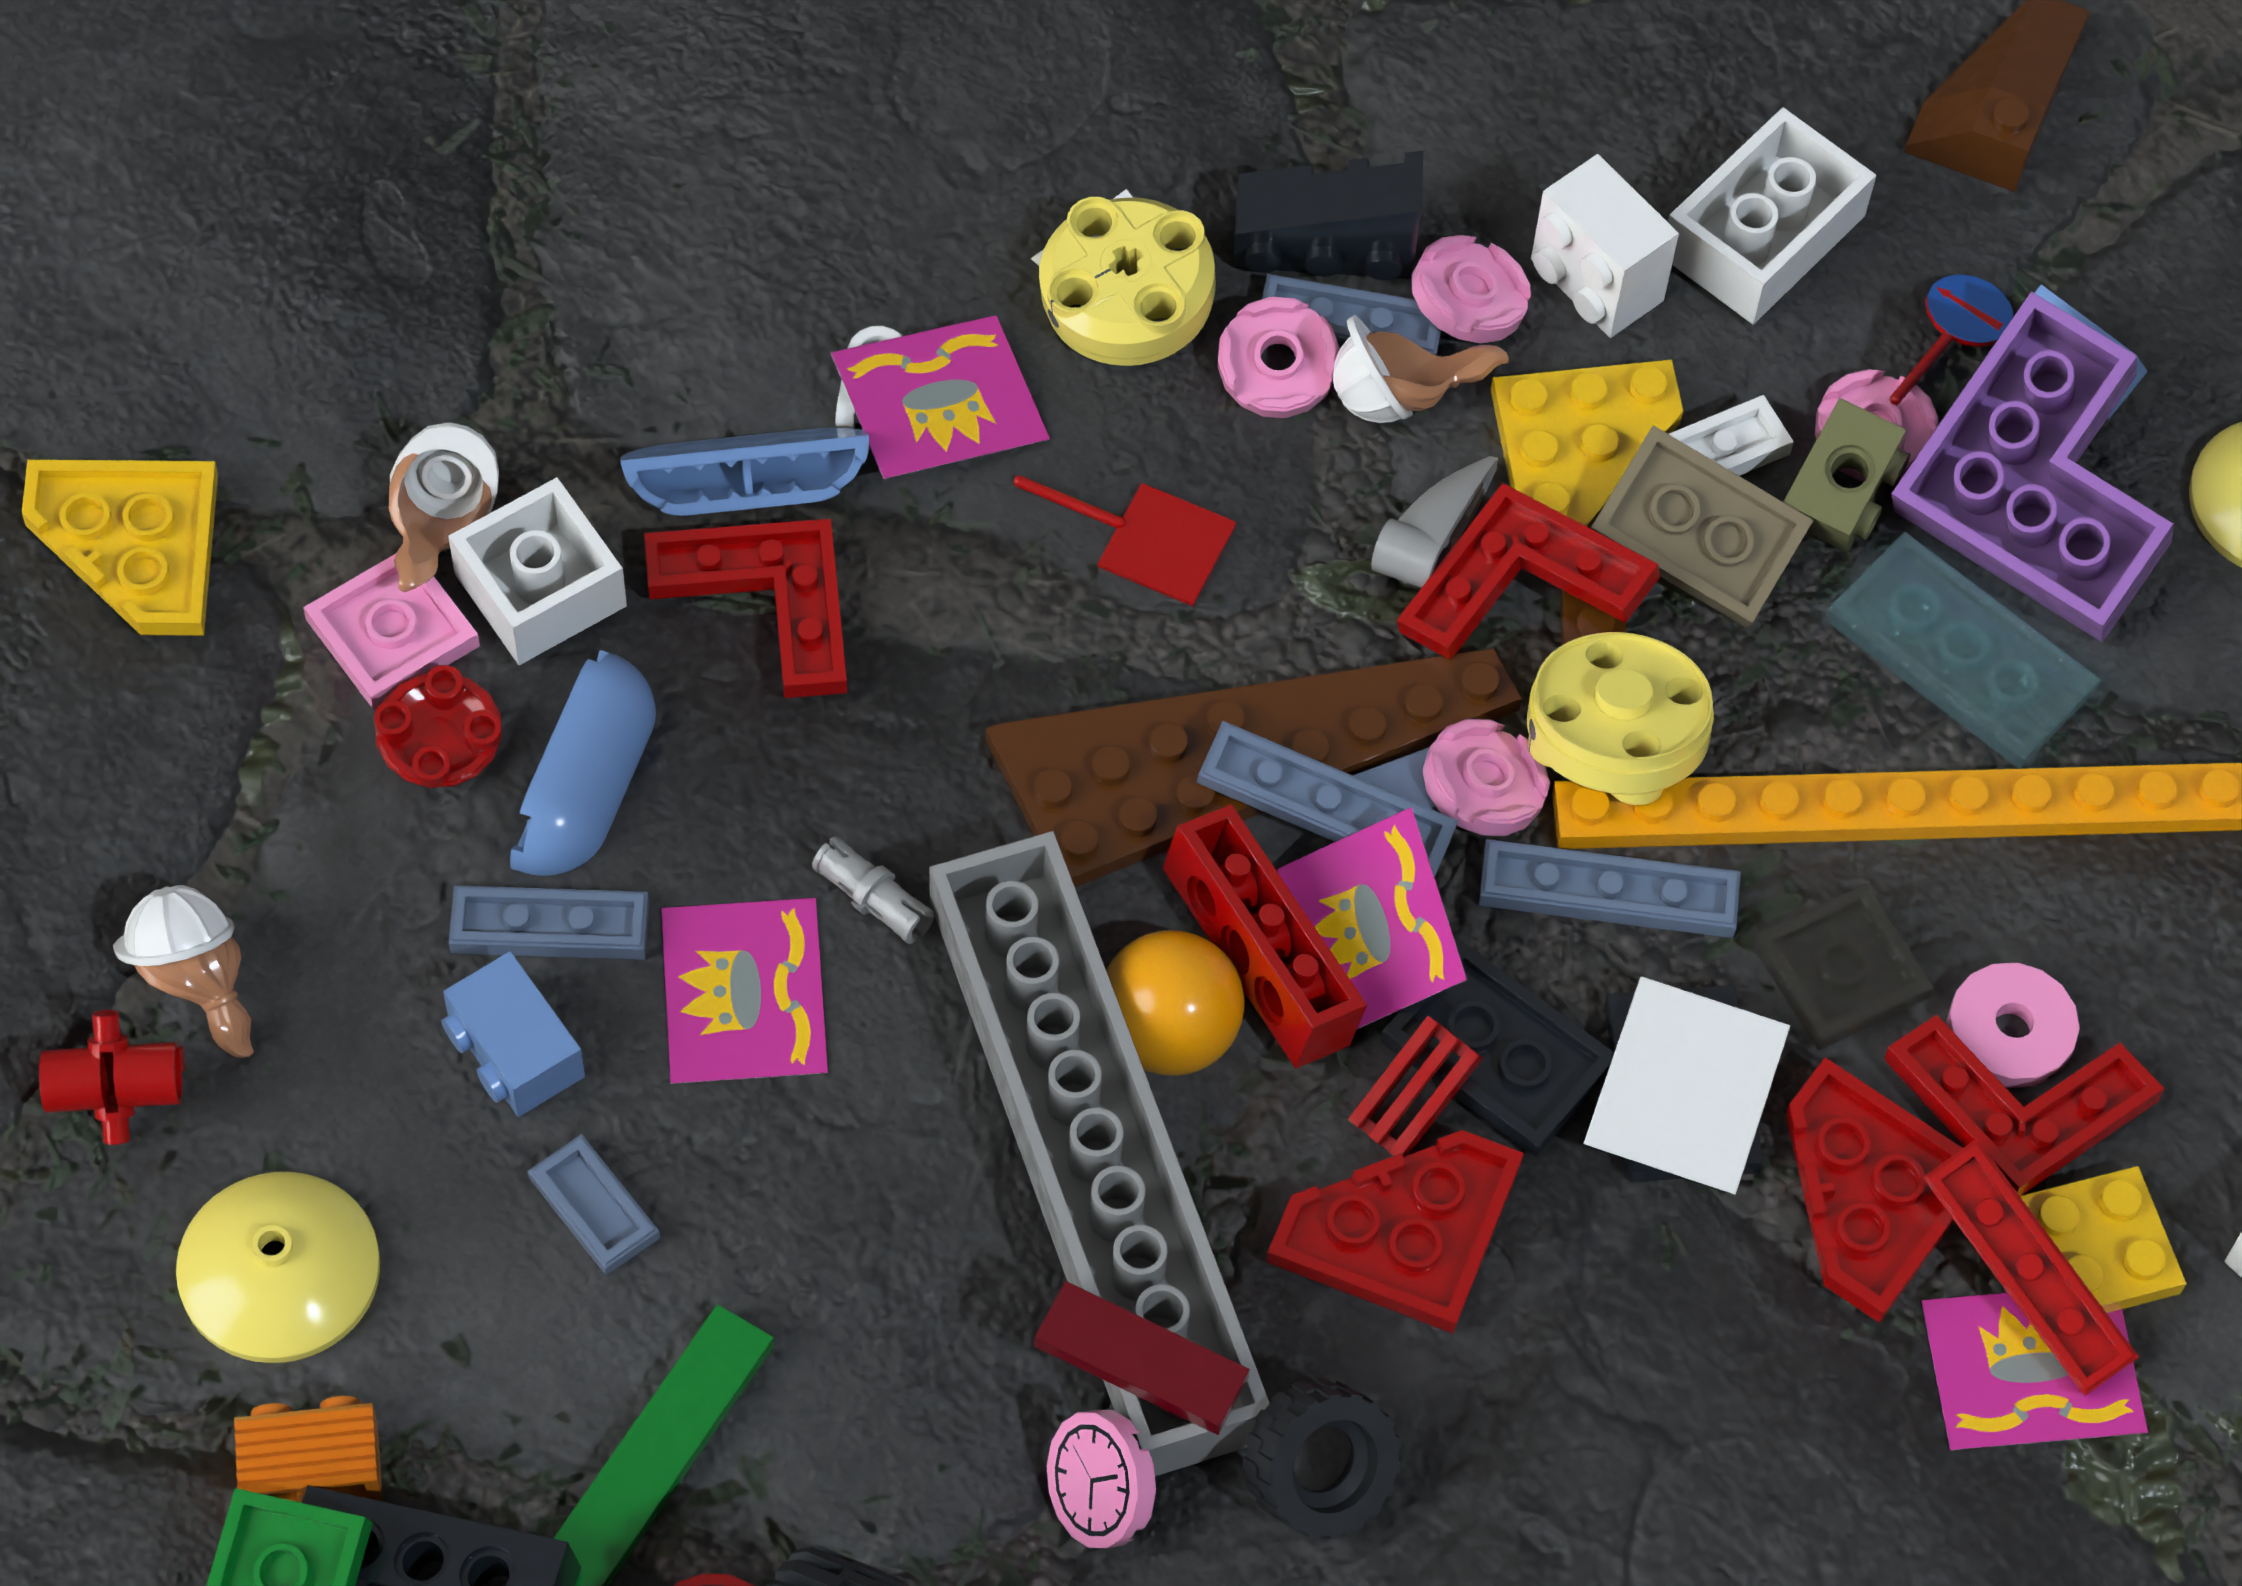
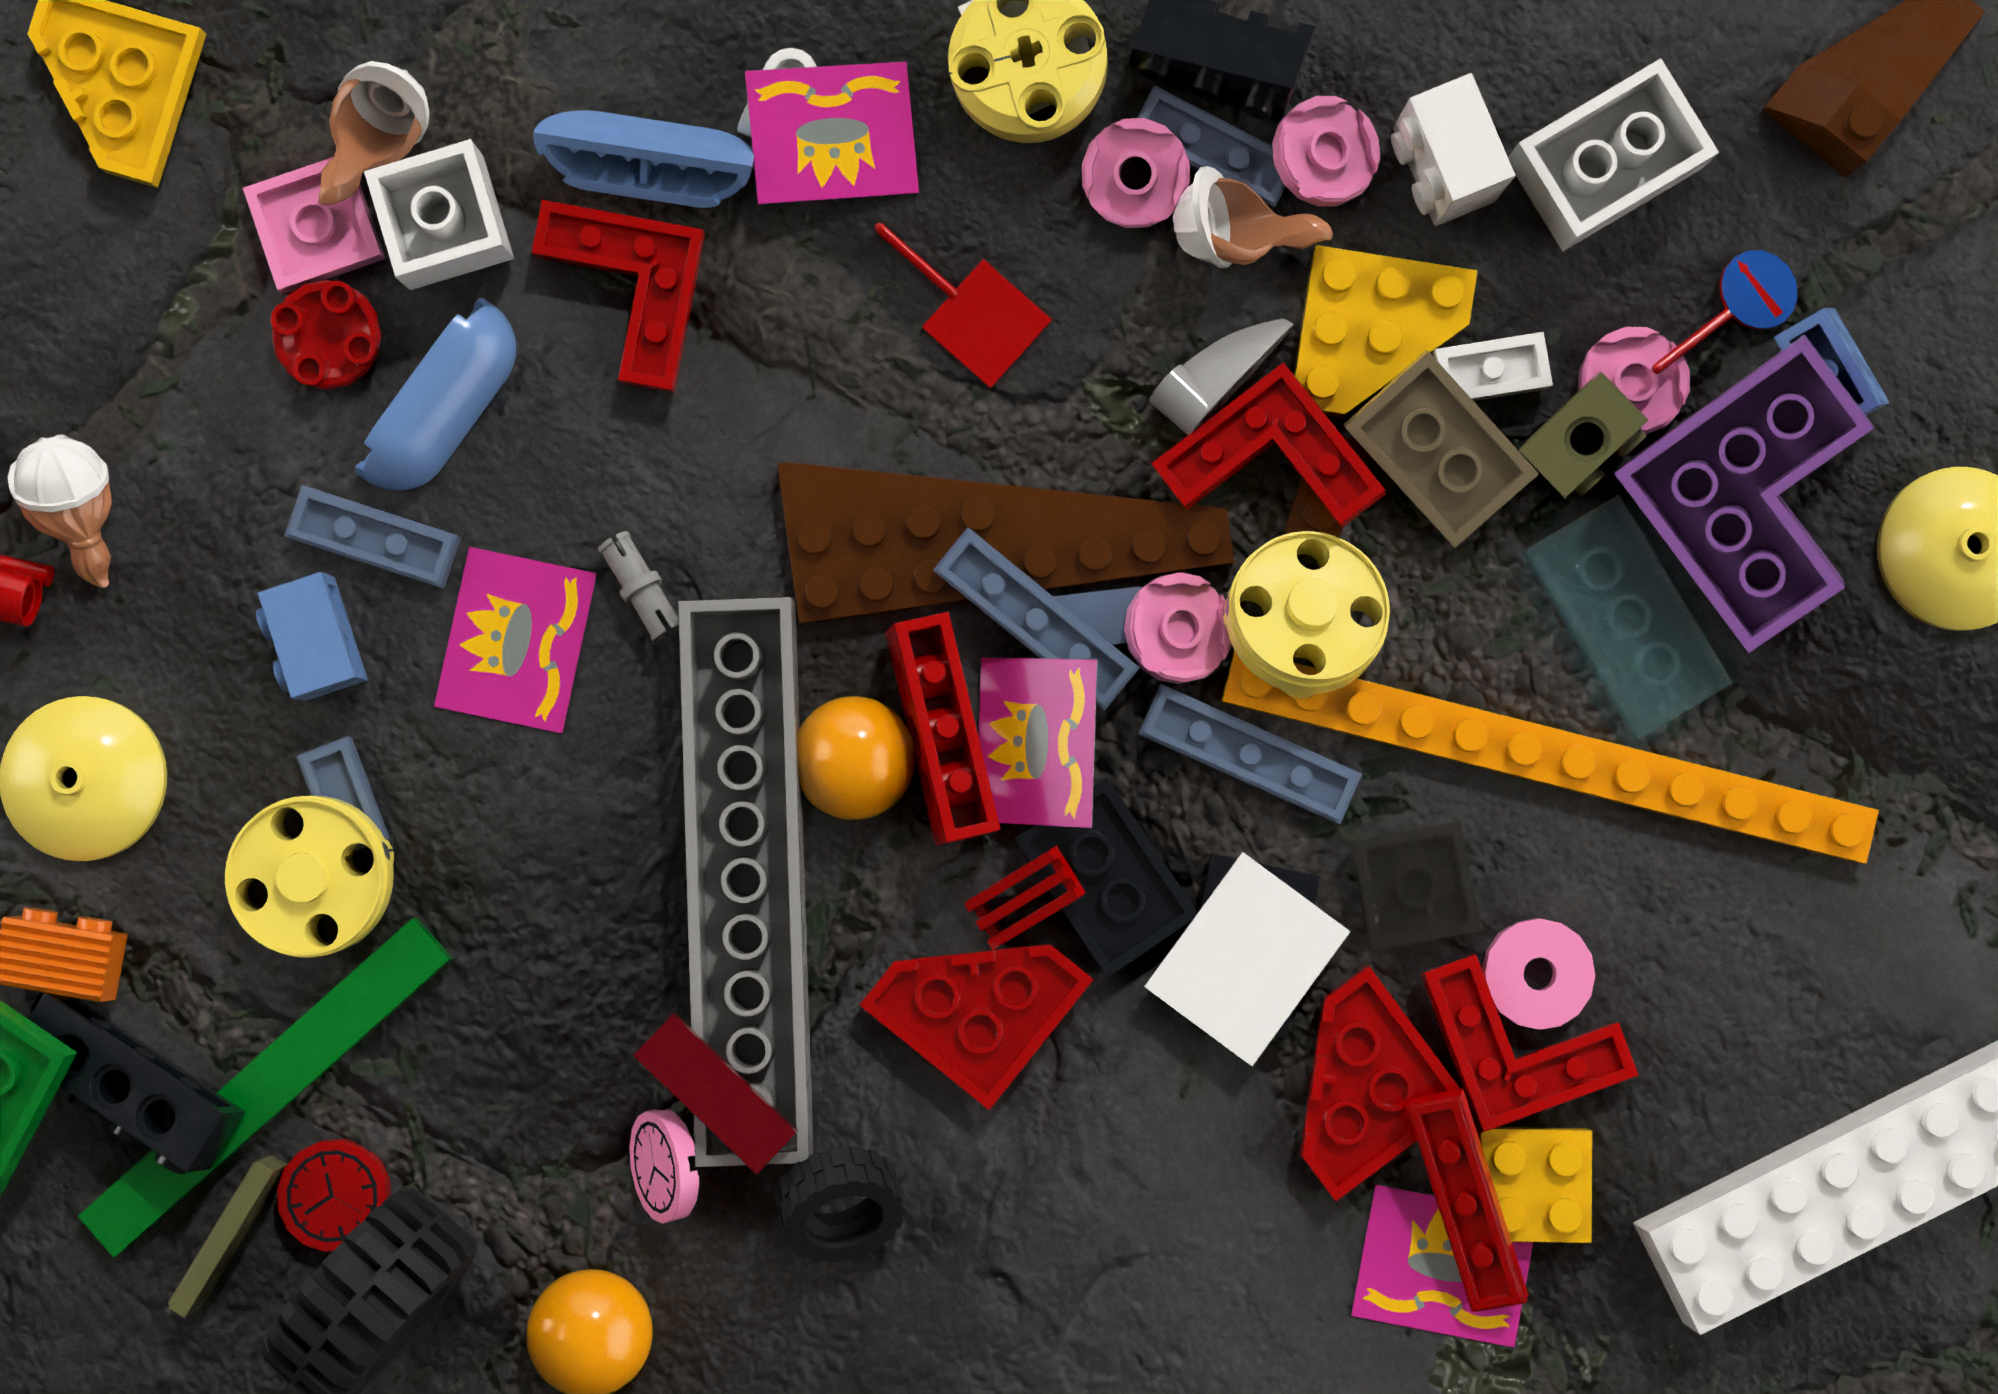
camera: 20 degrees right, 25 degrees up
none -> light yellow piece [225,796,395,958]

